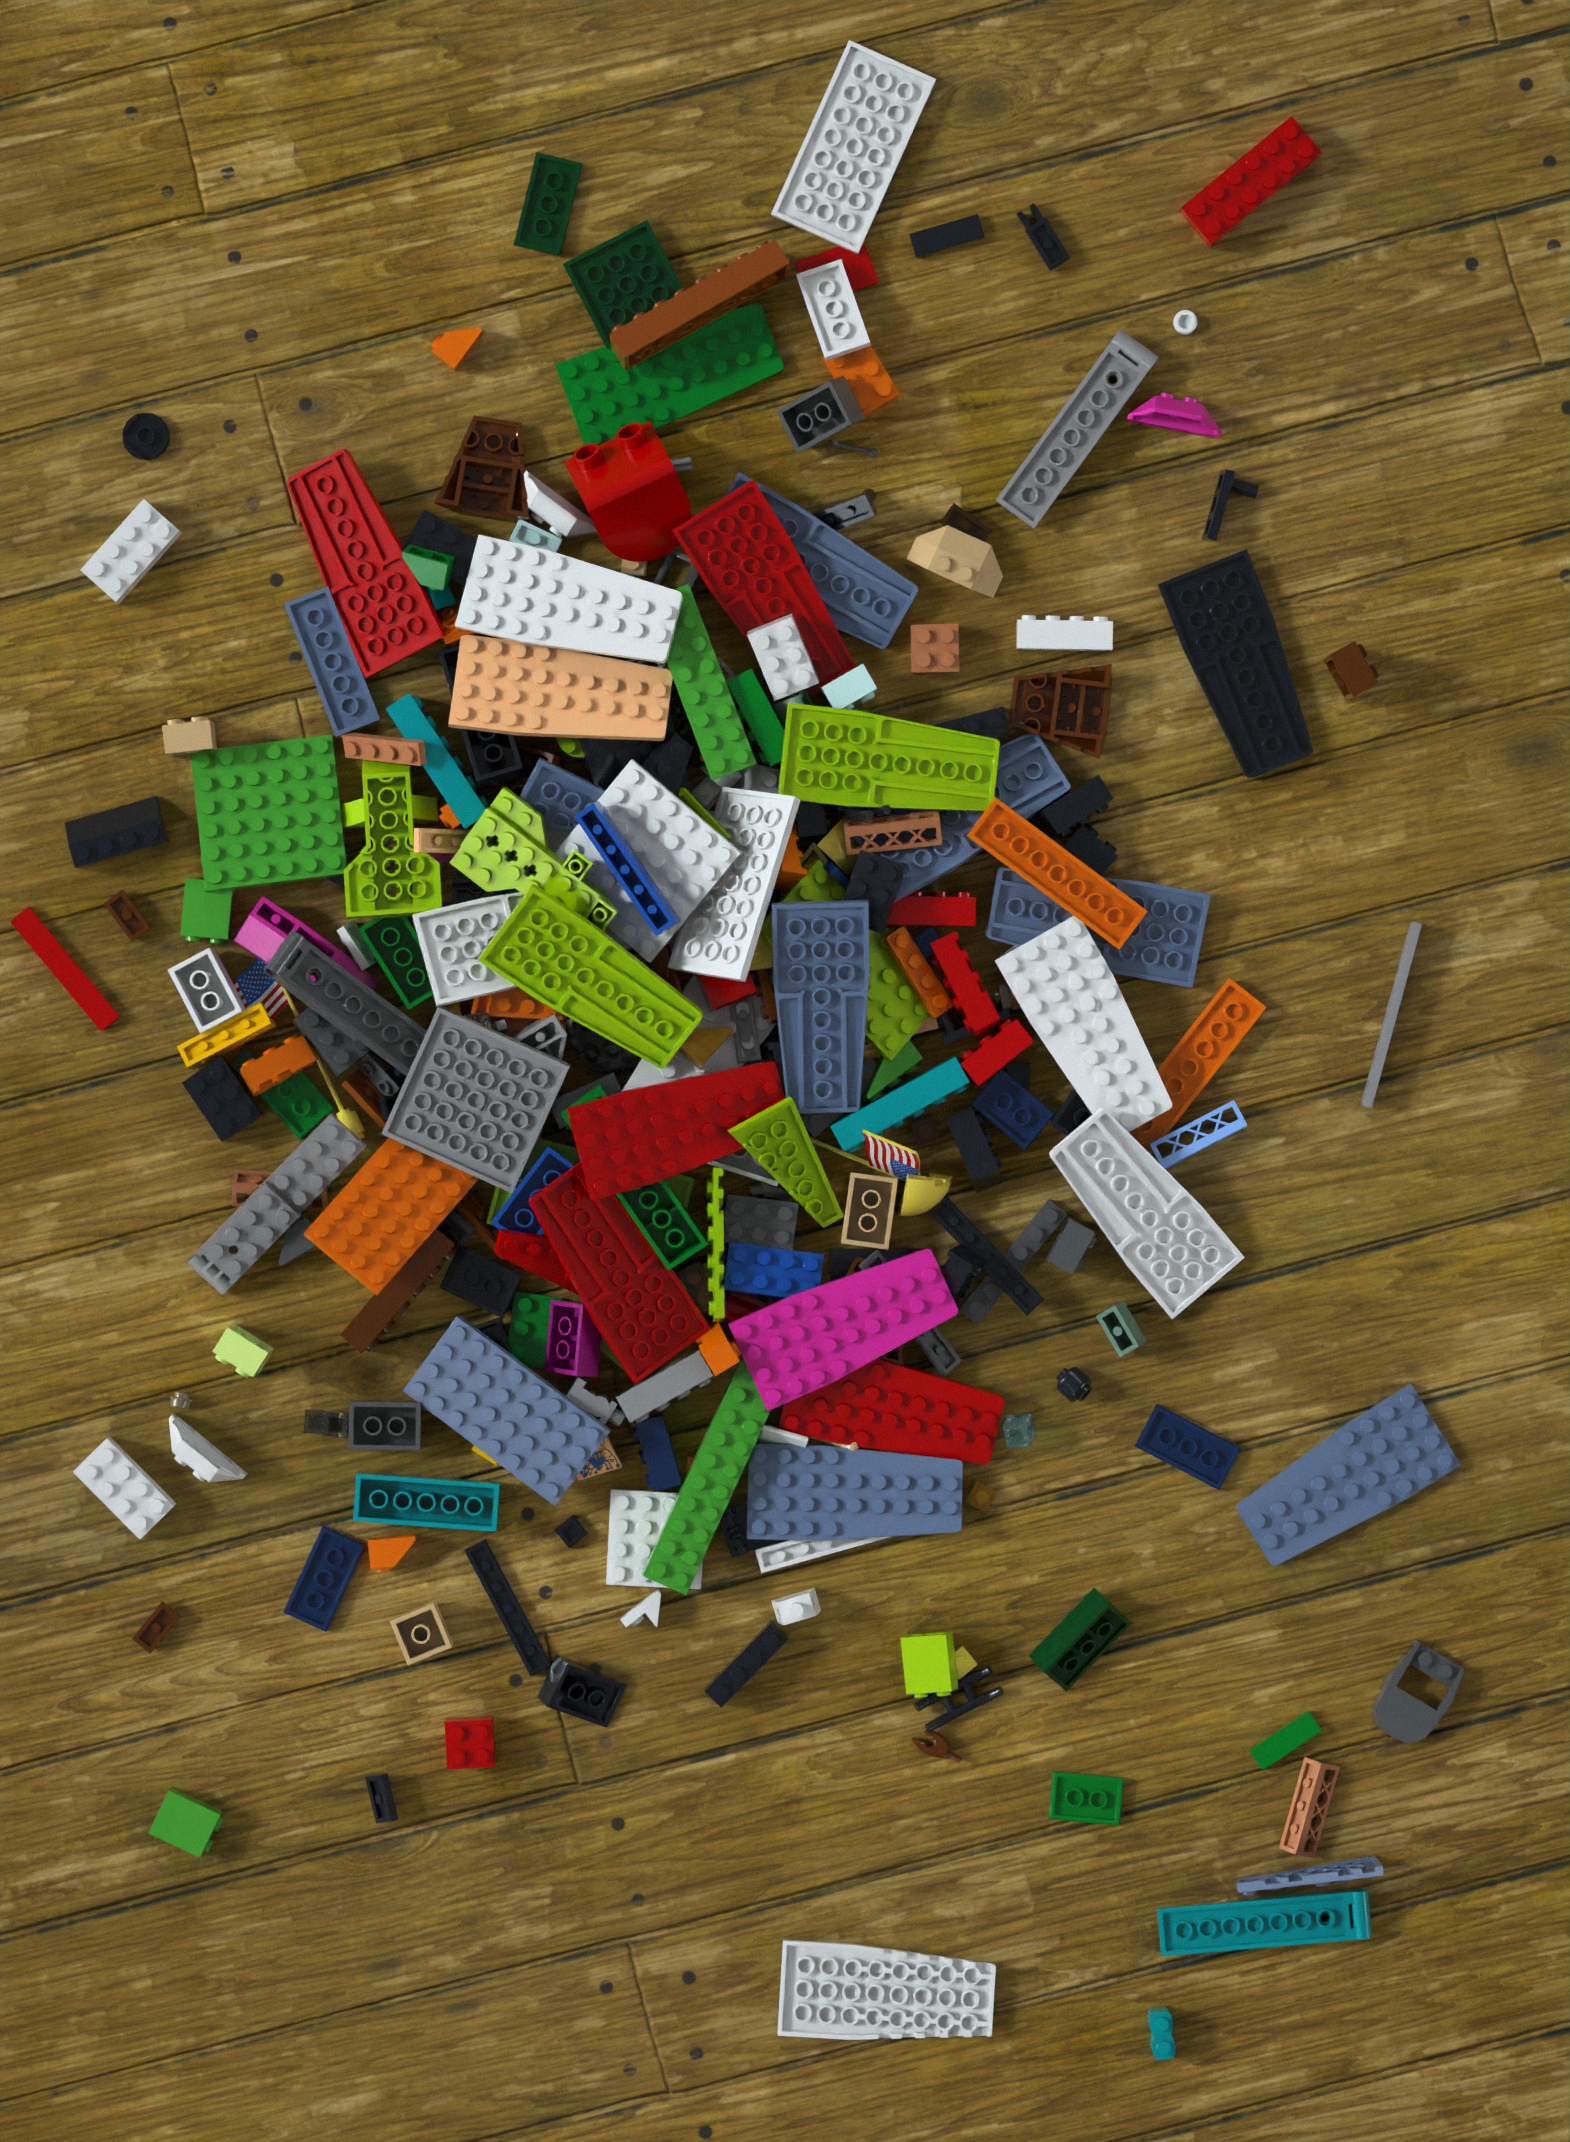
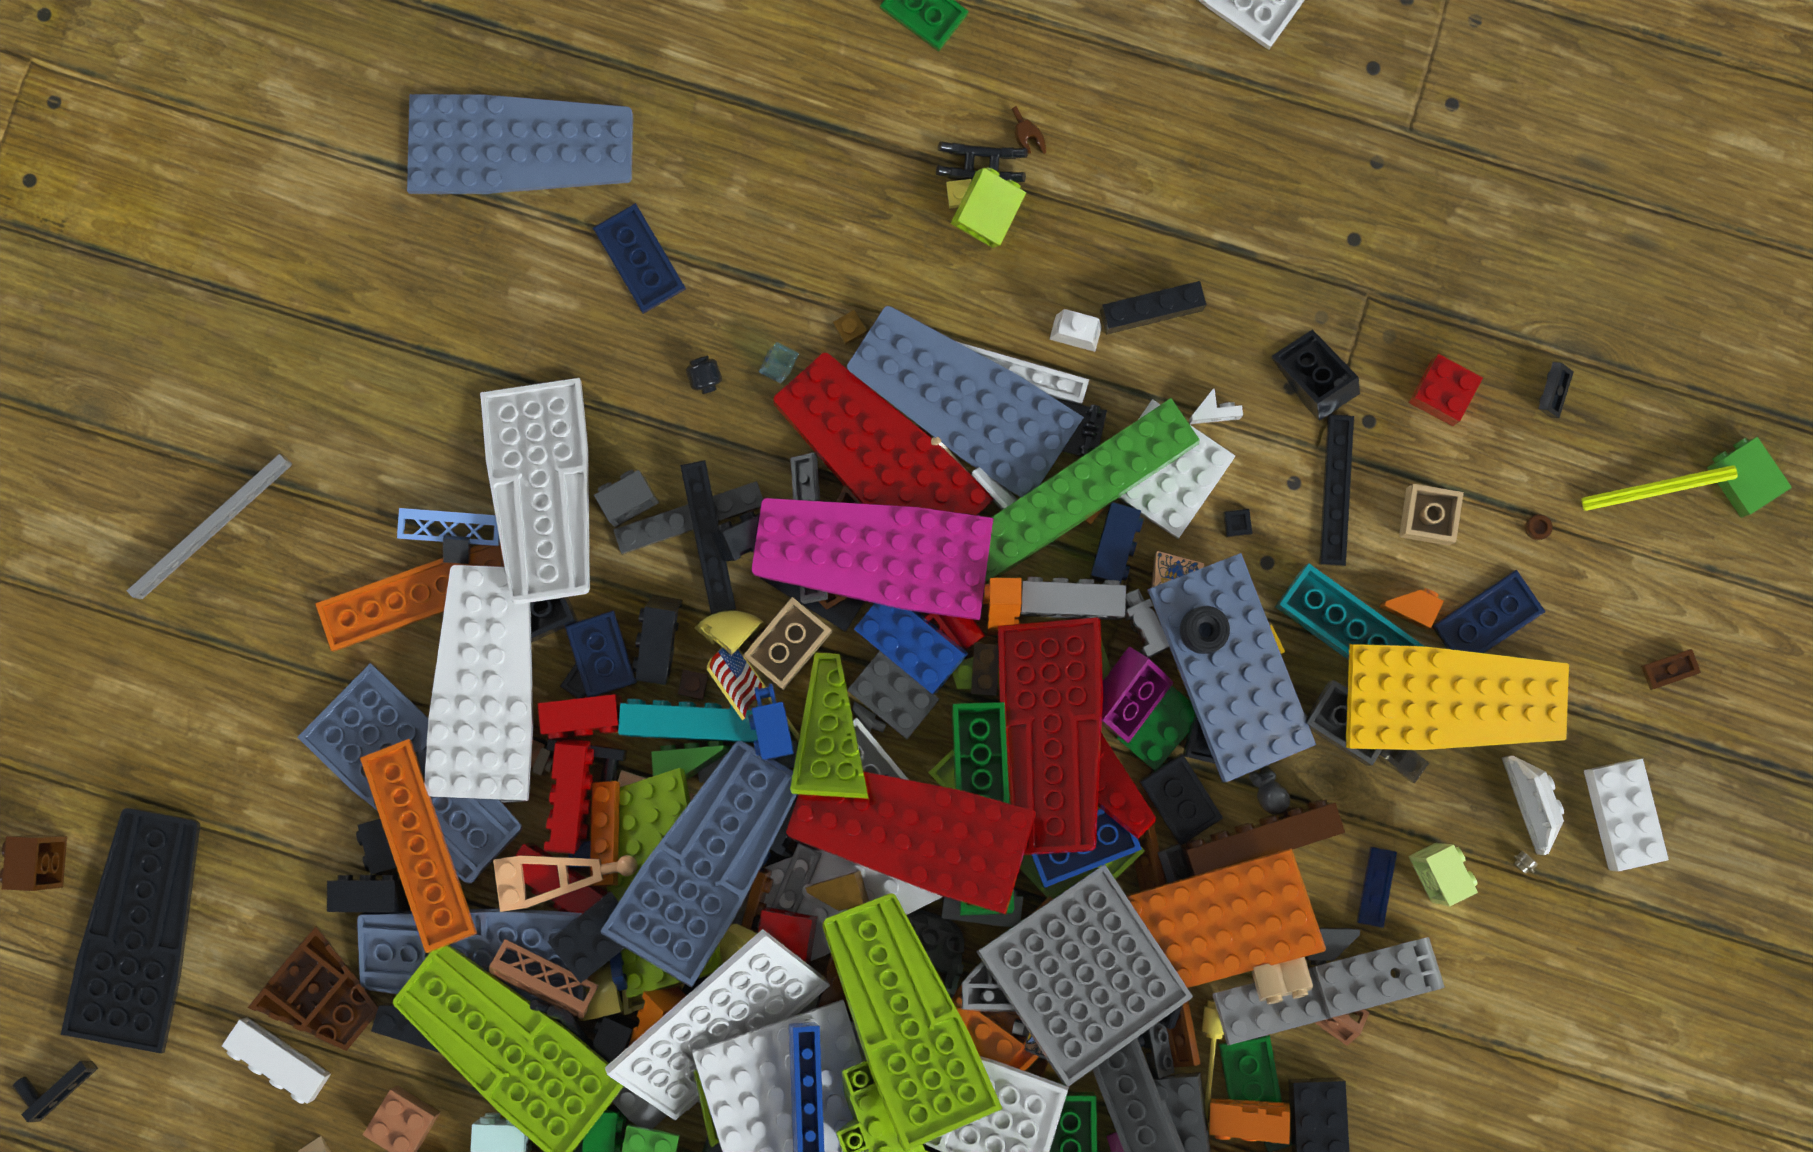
camera: 145 degrees left, 5 degrees down
white slope [692,766,742,810] -> none
lime wing [705,1168,725,1322] -> none
dark green slope [1029,1588,1132,1692] -> none
sand green brick [1096,1301,1147,1357] -> none
none -> black tile [443,535,471,564]
none -> light nougat plate [493,855,638,912]
none -> blue brick [748,684,794,760]
none -> black tyre [1180,606,1230,654]
none -> dark grey piece [1249,766,1290,815]
none -> tan brick [1251,957,1313,1004]
none -> yellow wing [1346,644,1569,750]
none -> clear blue tile [1357,847,1397,928]
none -> reddish brown tile [1525,514,1553,540]
none -> neon yellow axle [1581,465,1738,511]

